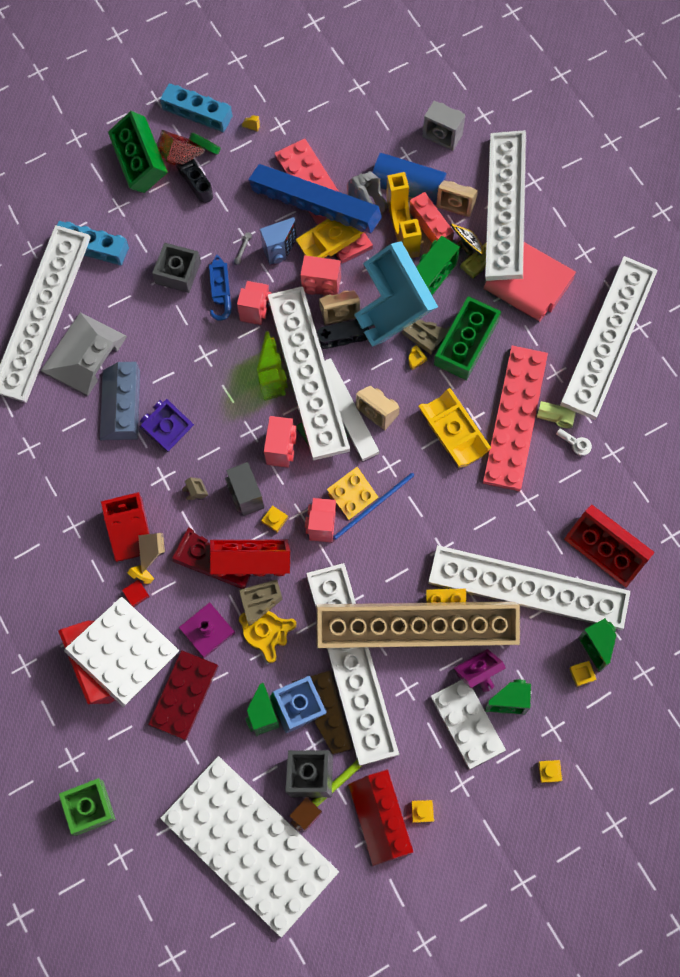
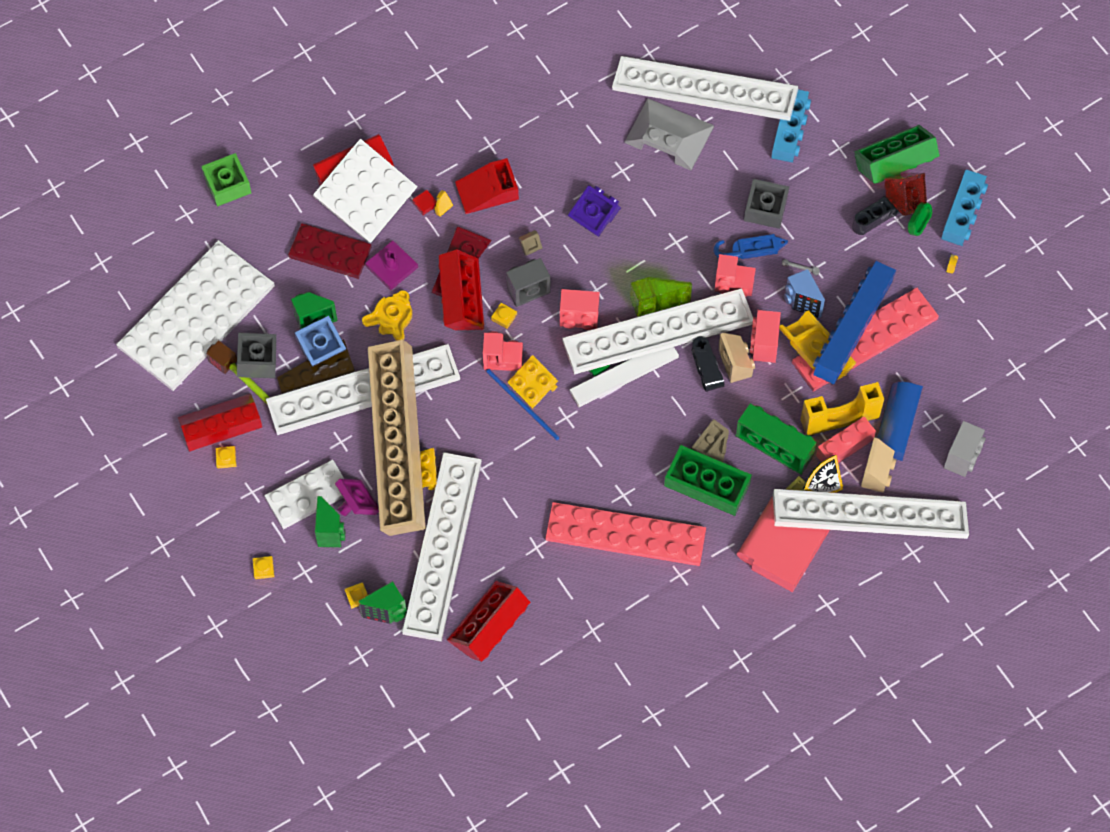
camera: 85 degrees right, 5 degrees down
sand blue slope [100,362,140,440] -> none
tan slope [138,533,165,574] -> none
dark tan wing [239,579,283,625] -> none
light grey piece [347,171,388,213] -> none
medium azure piece [354,242,438,347] -> none
tan slope [356,386,400,430] -> none
yellow tile [409,344,427,370] -> none
yellow piece [418,388,491,467] -> none
yellowish green piece [537,401,576,428] -> none
white plate [556,428,592,456] -> none
white plate [560,256,657,420] -> none

